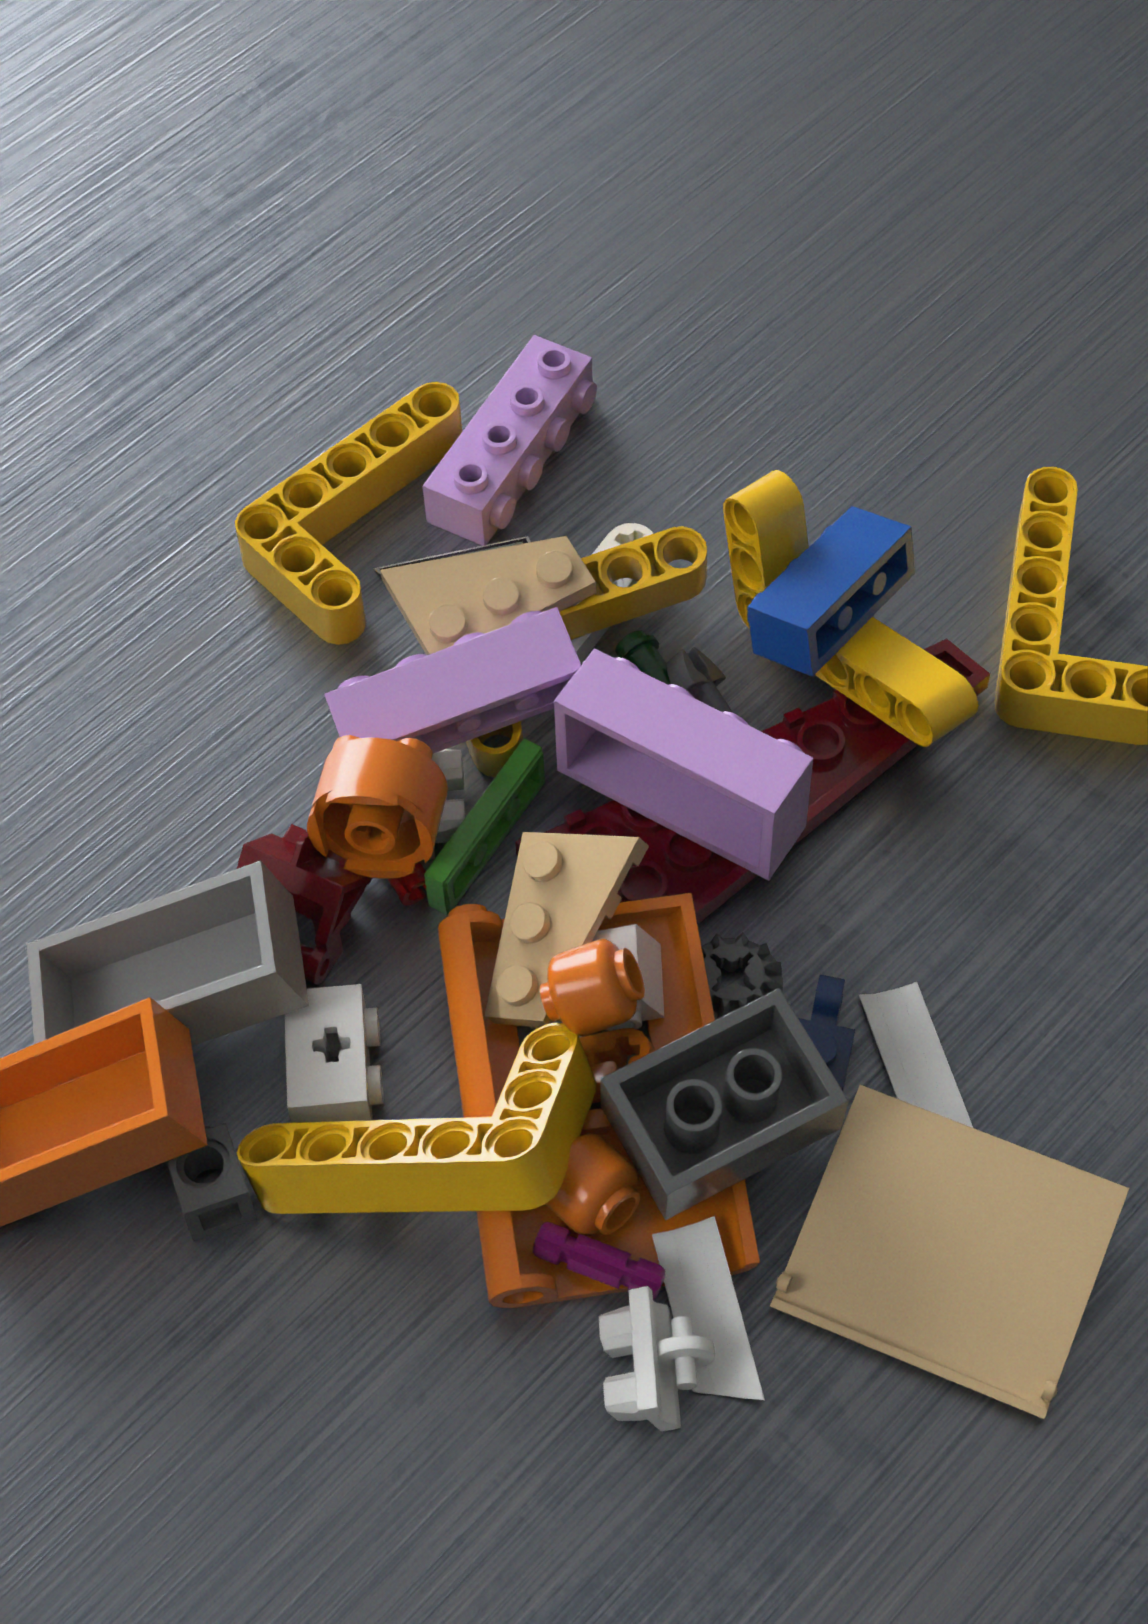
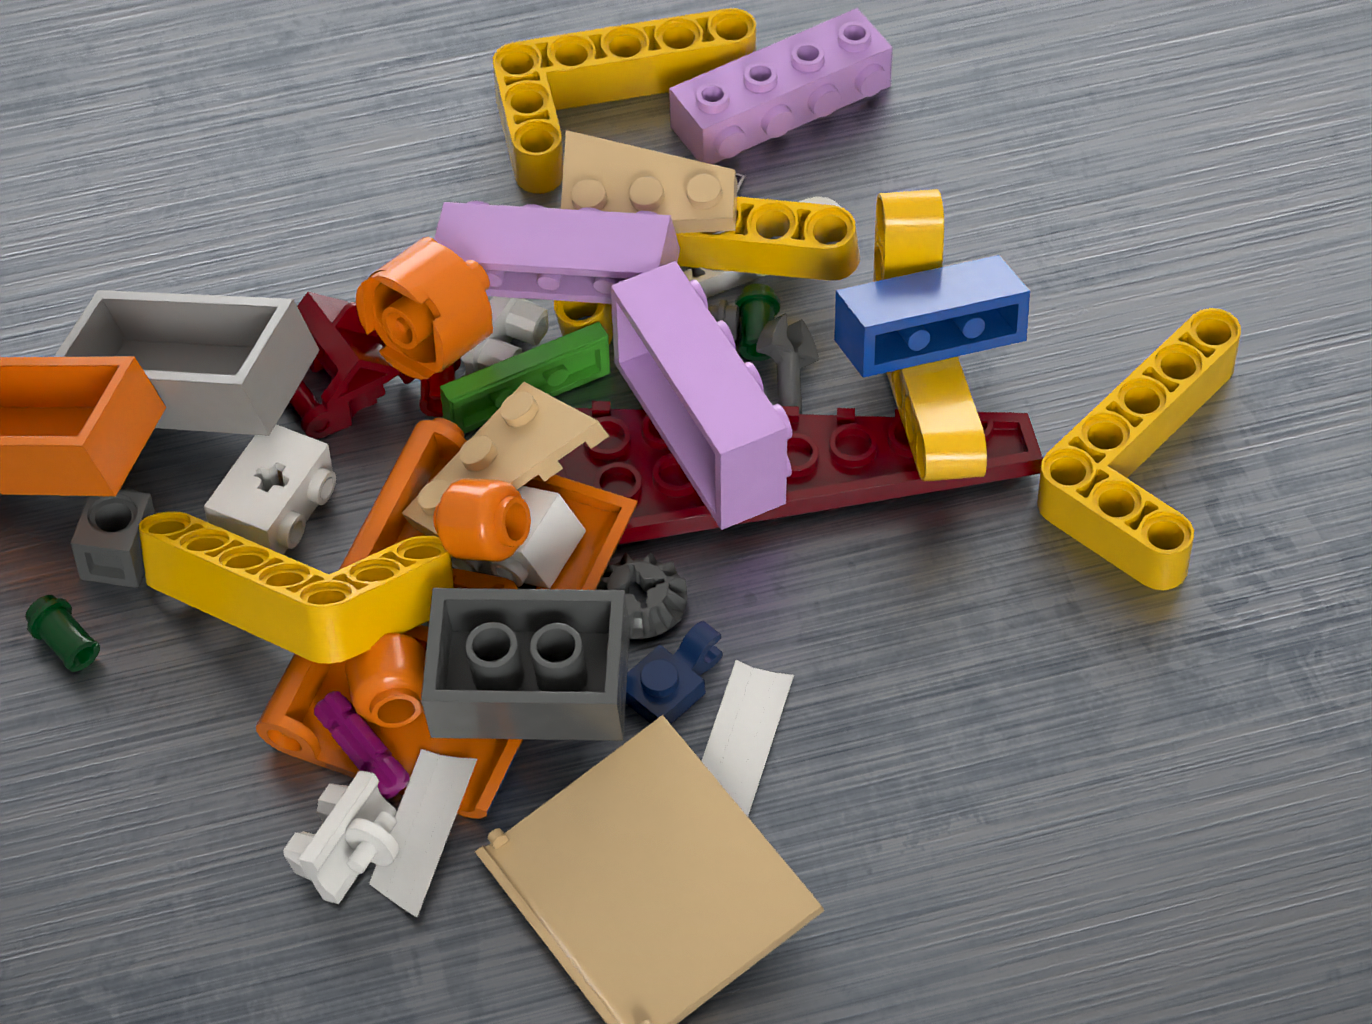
camera: 30 degrees right, 5 degrees down
none -> dark green pin [25,595,100,672]

